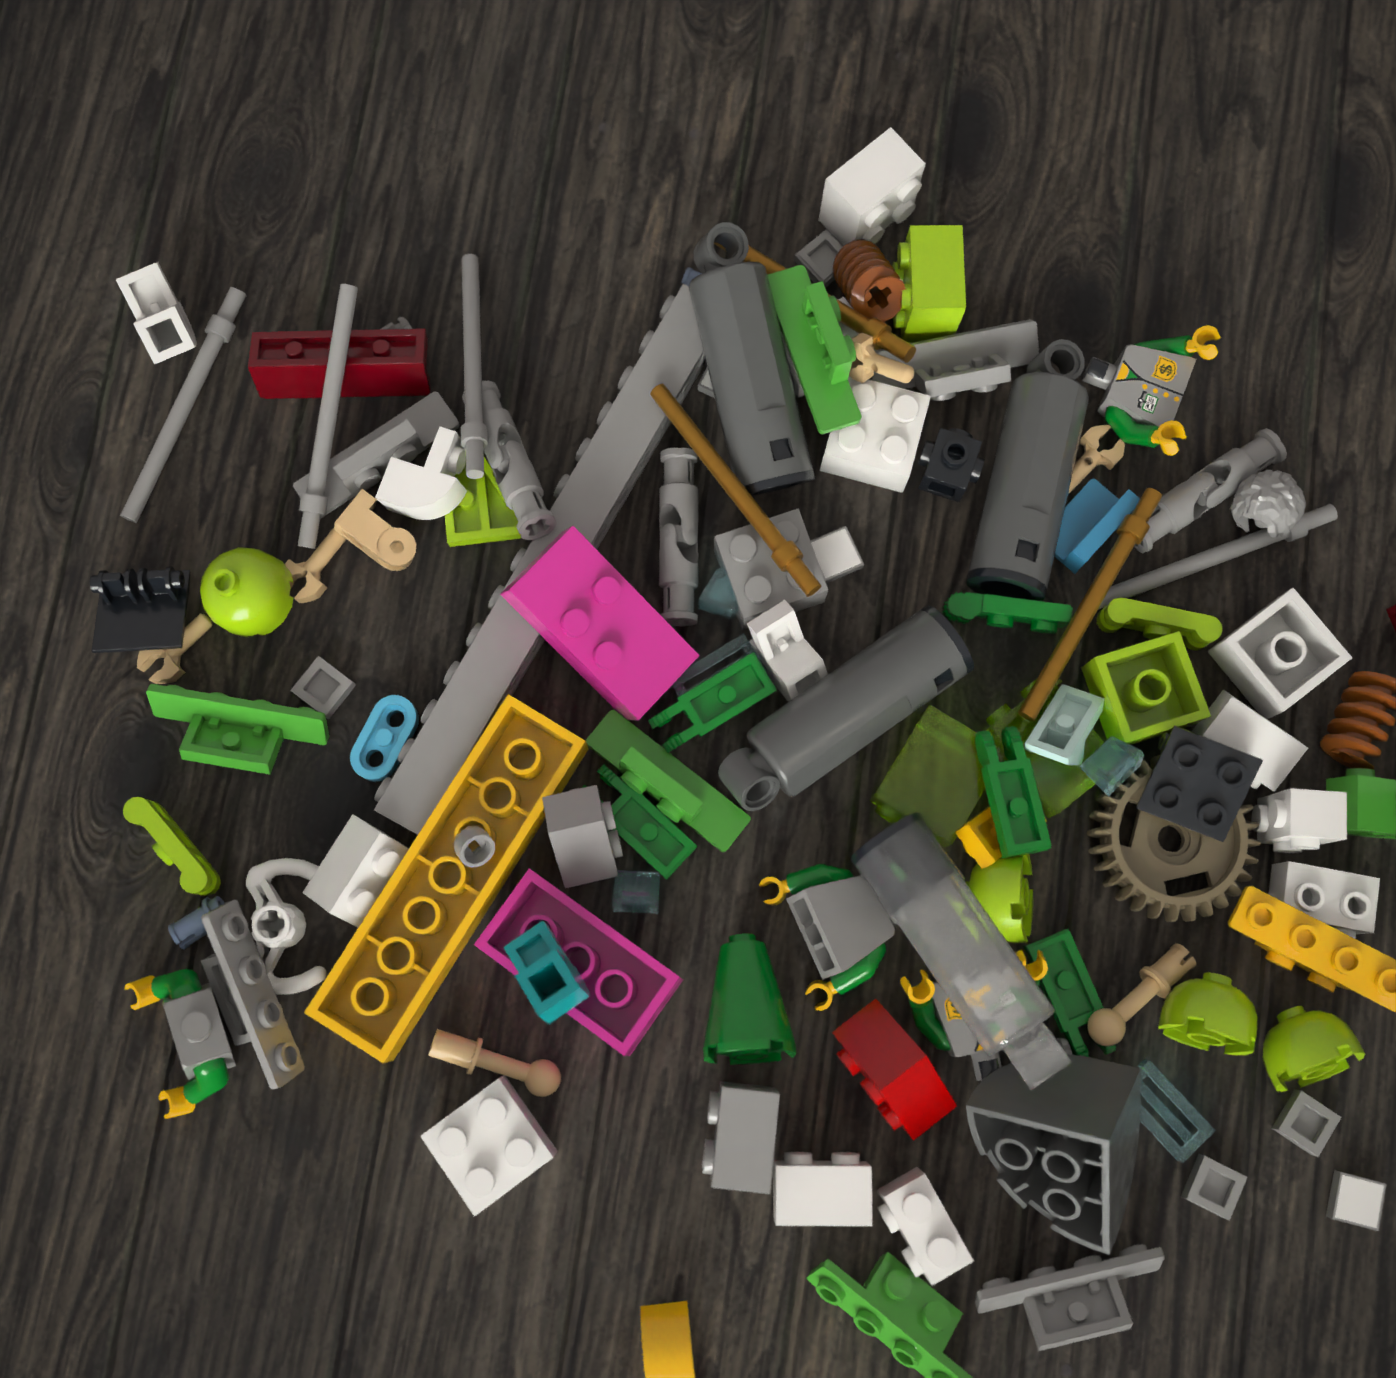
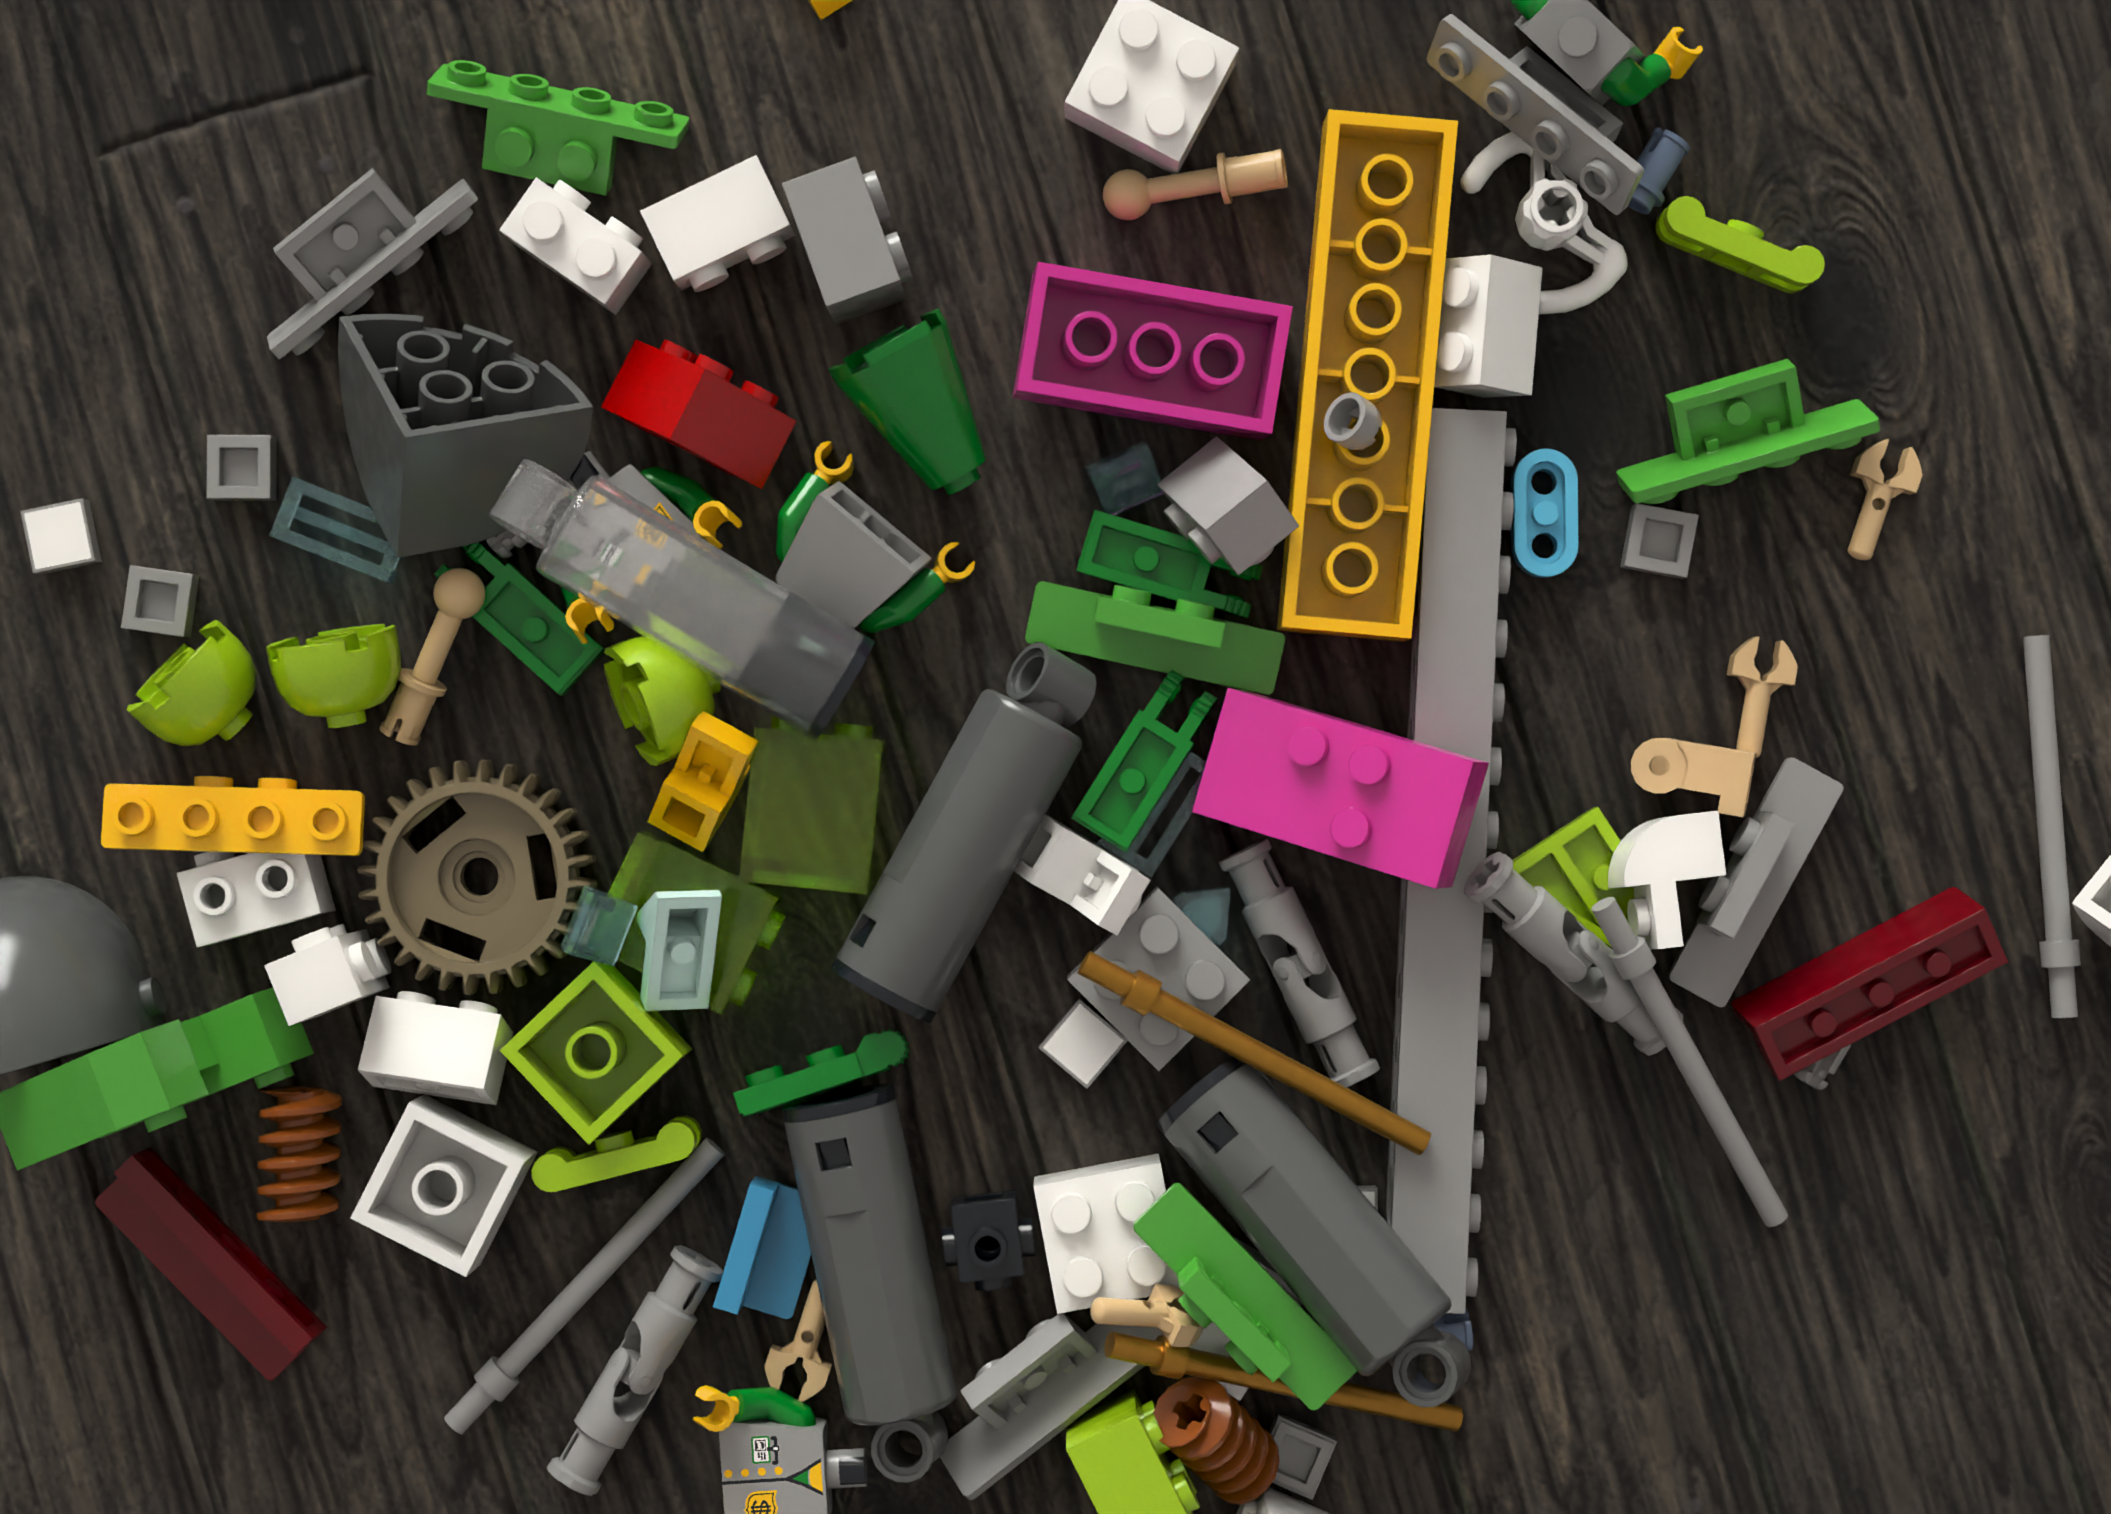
camera: 160 degrees right, 10 degrees up
black hinge [90,567,191,653] -> none
lime cylinder [200,547,294,637] -> none
light grey bar [297,284,358,549] -> none
teal brick [503,921,591,1024] -> none
green hinge [975,726,1052,858] -> none
pearl gold bar [1018,488,1162,722] -> none
black hinge [1136,725,1263,842] -> none
light grey piece [1230,470,1306,538] -> none

